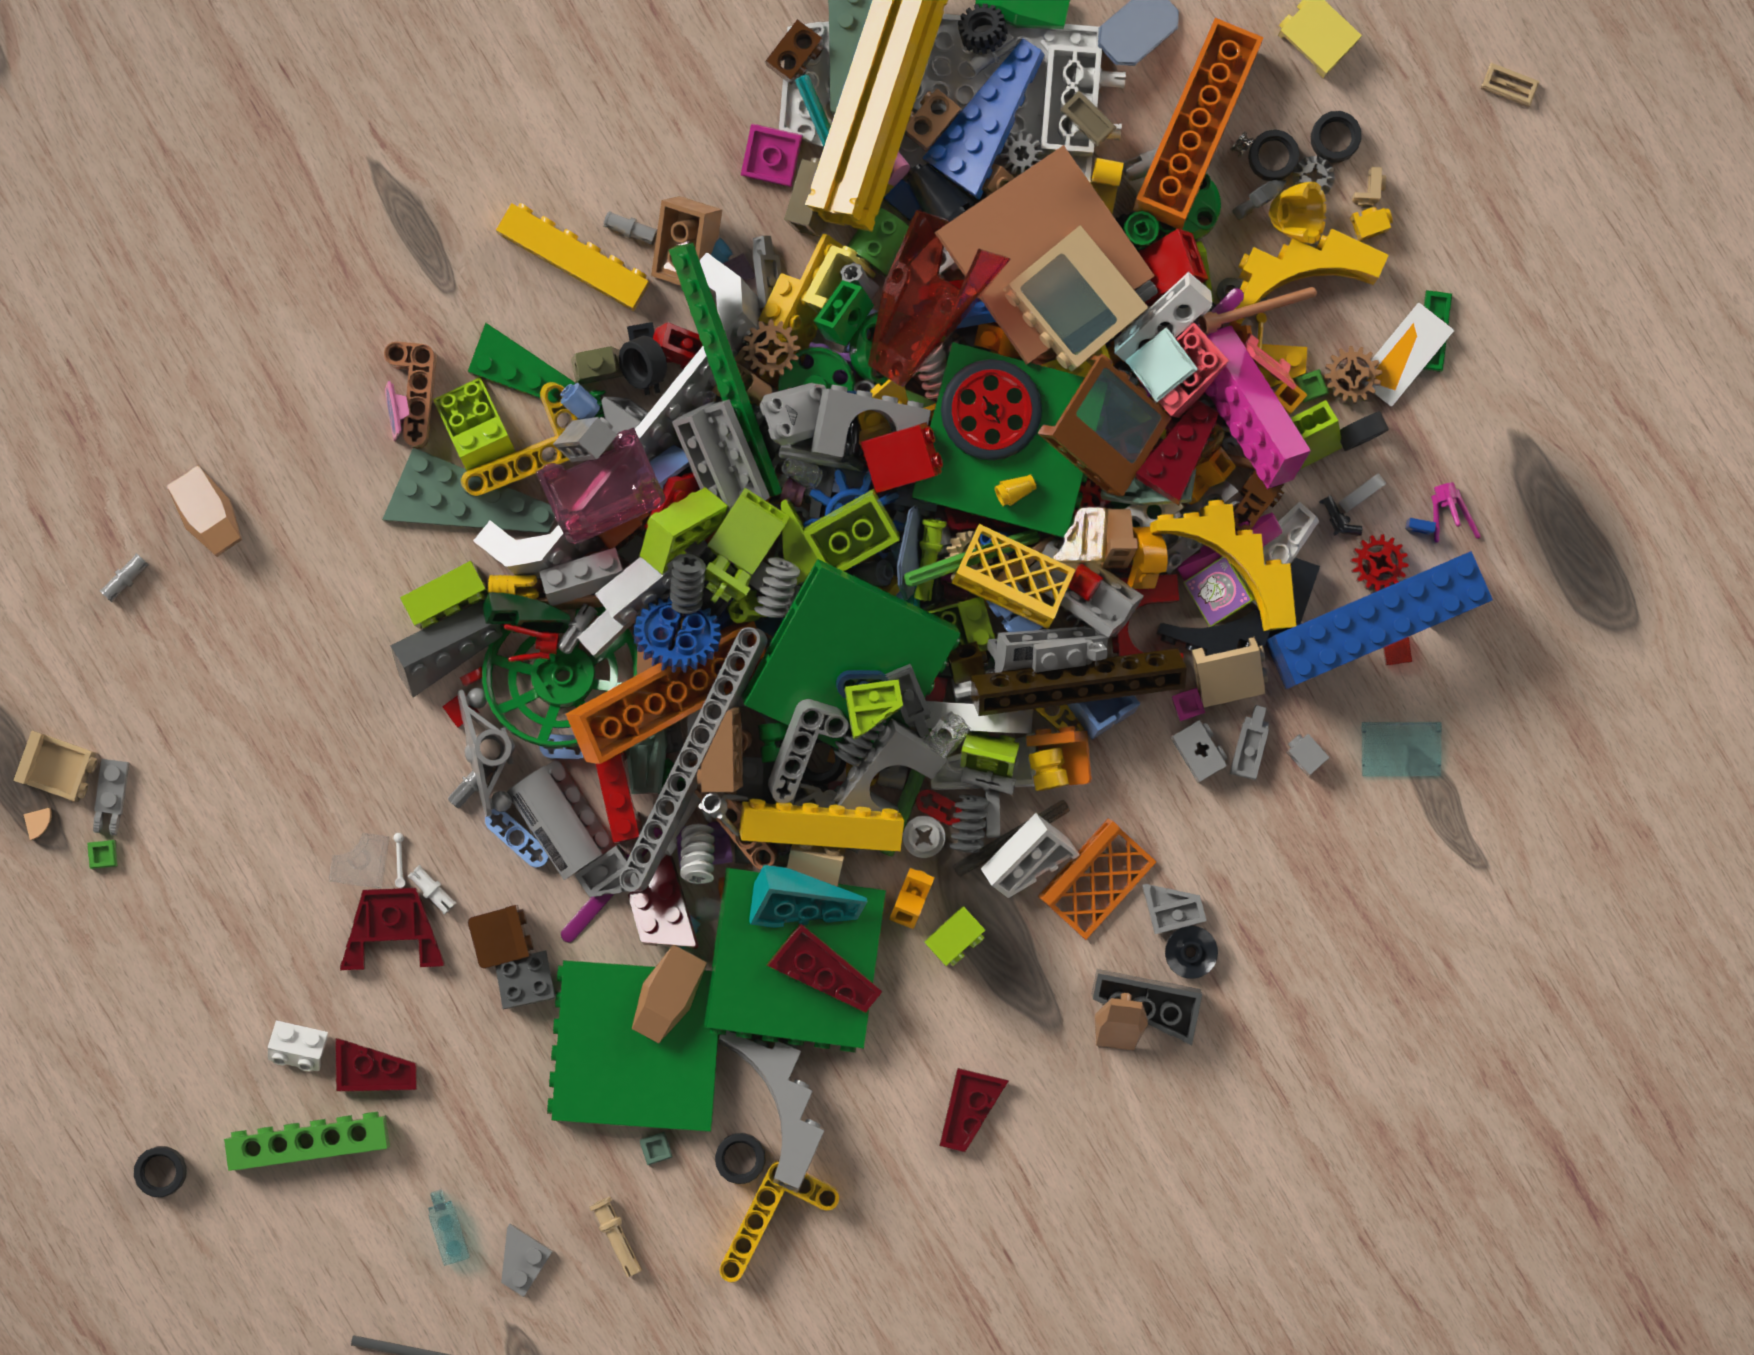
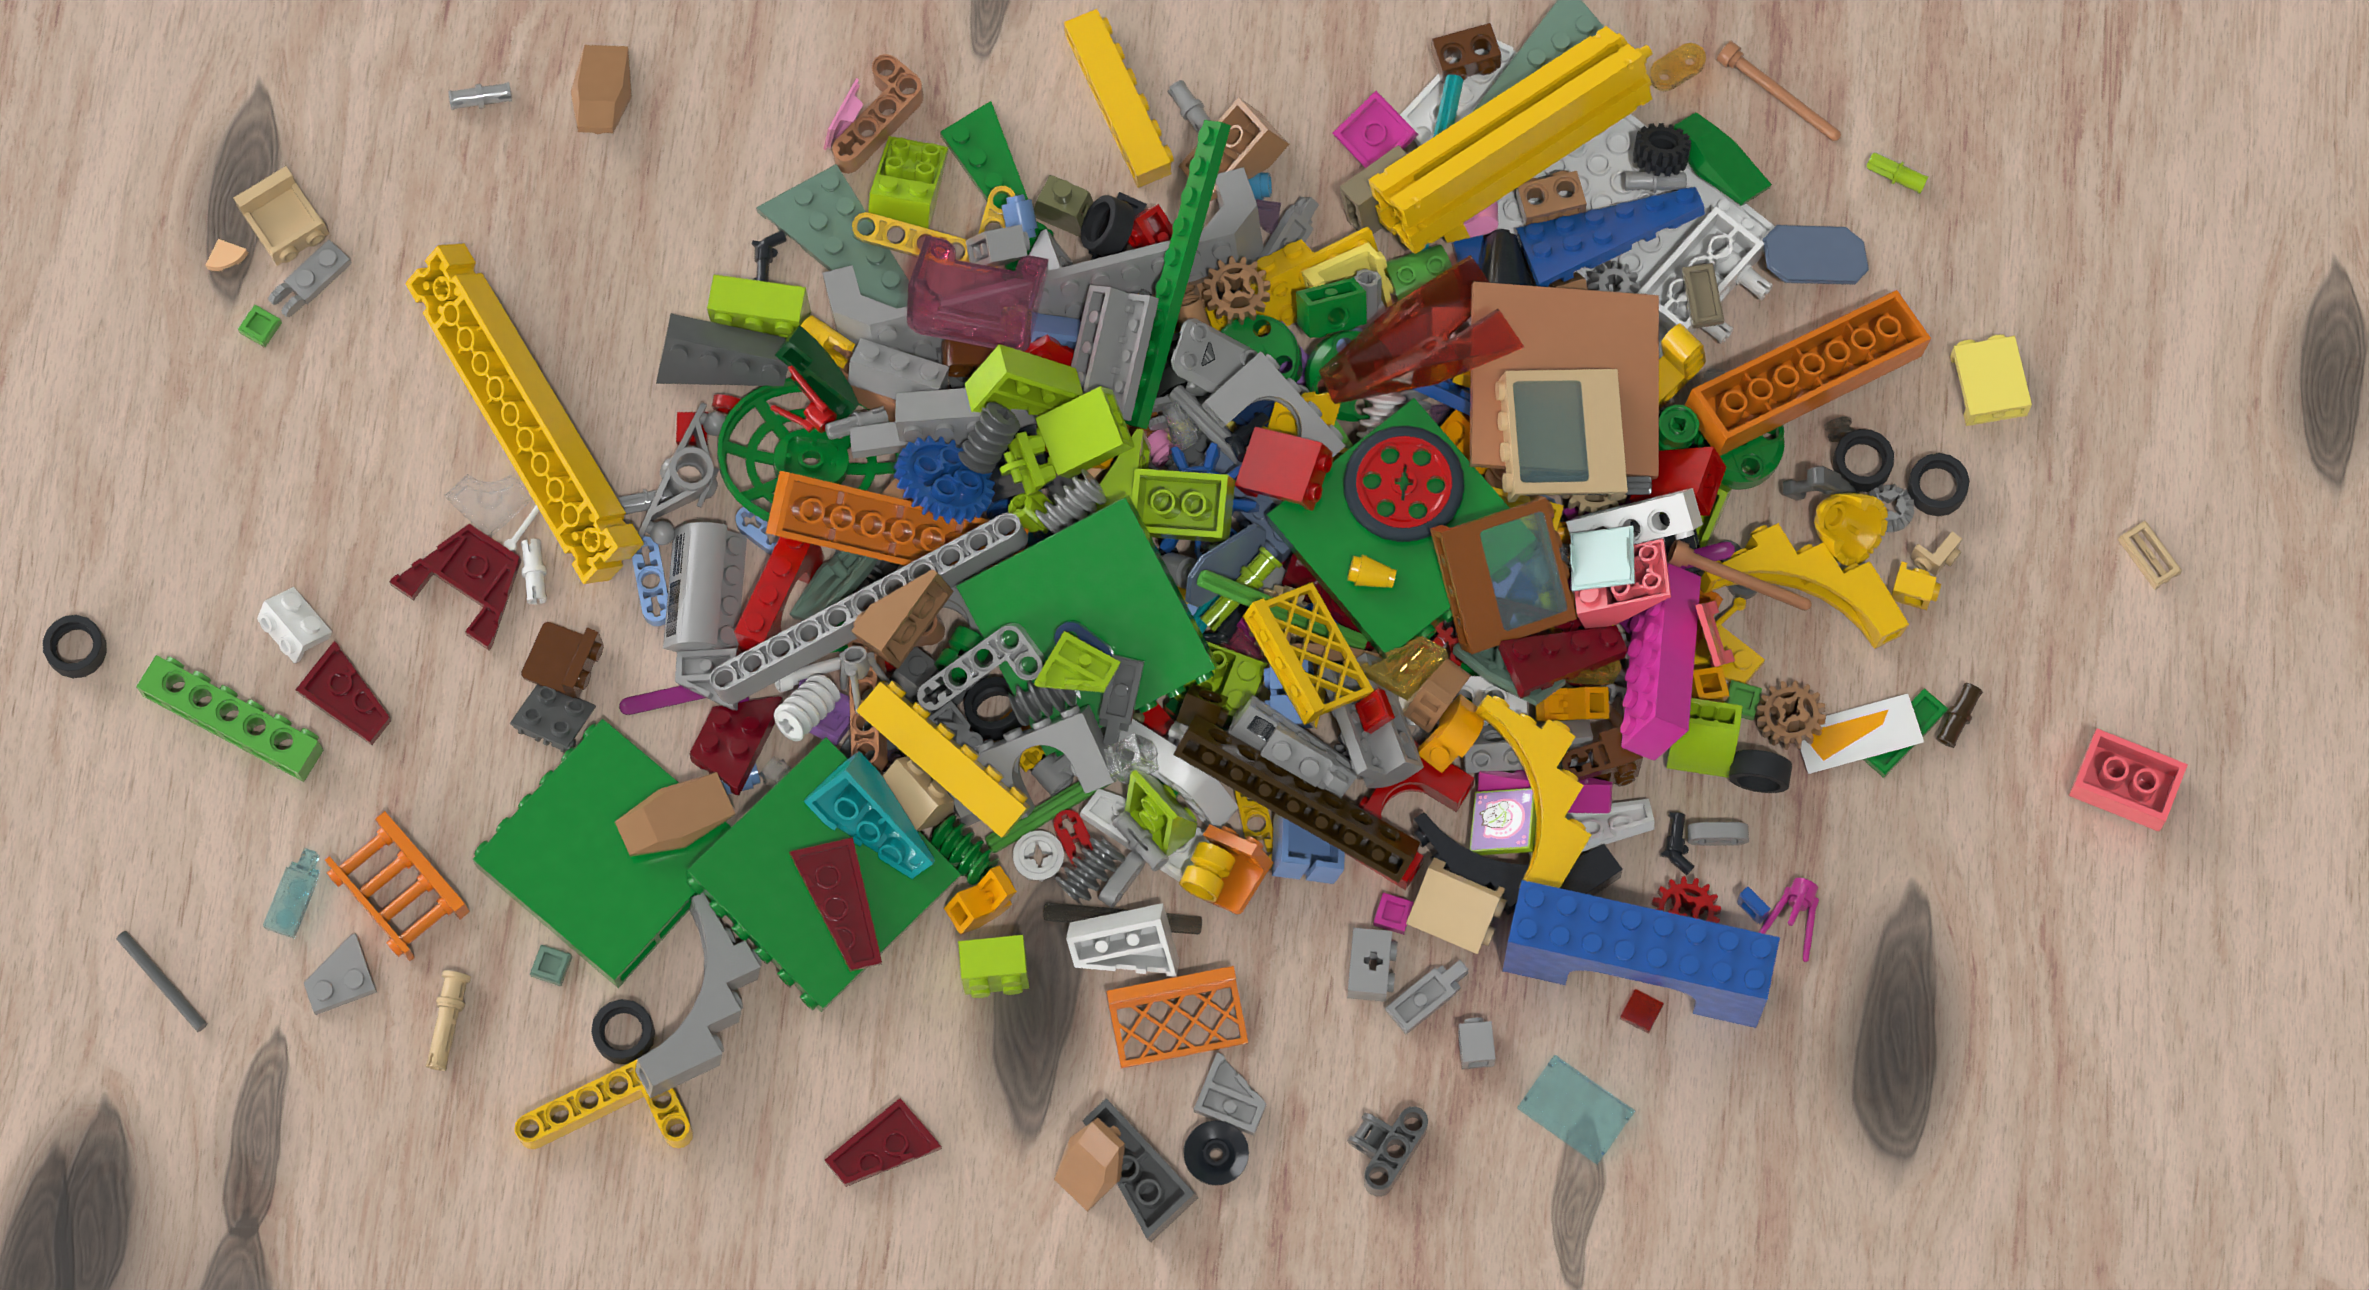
camera: 45 degrees right, 15 degrees down
none -> orange fence [325,811,470,961]
none -> yellow brick [405,243,644,584]
none -> black piece [752,230,787,282]
none -> green piece [931,814,999,885]
none -> dark grey piece [1347,1107,1428,1197]
none -> dark brown pin [1936,683,1983,748]
none -> coral brick [2069,728,2188,832]

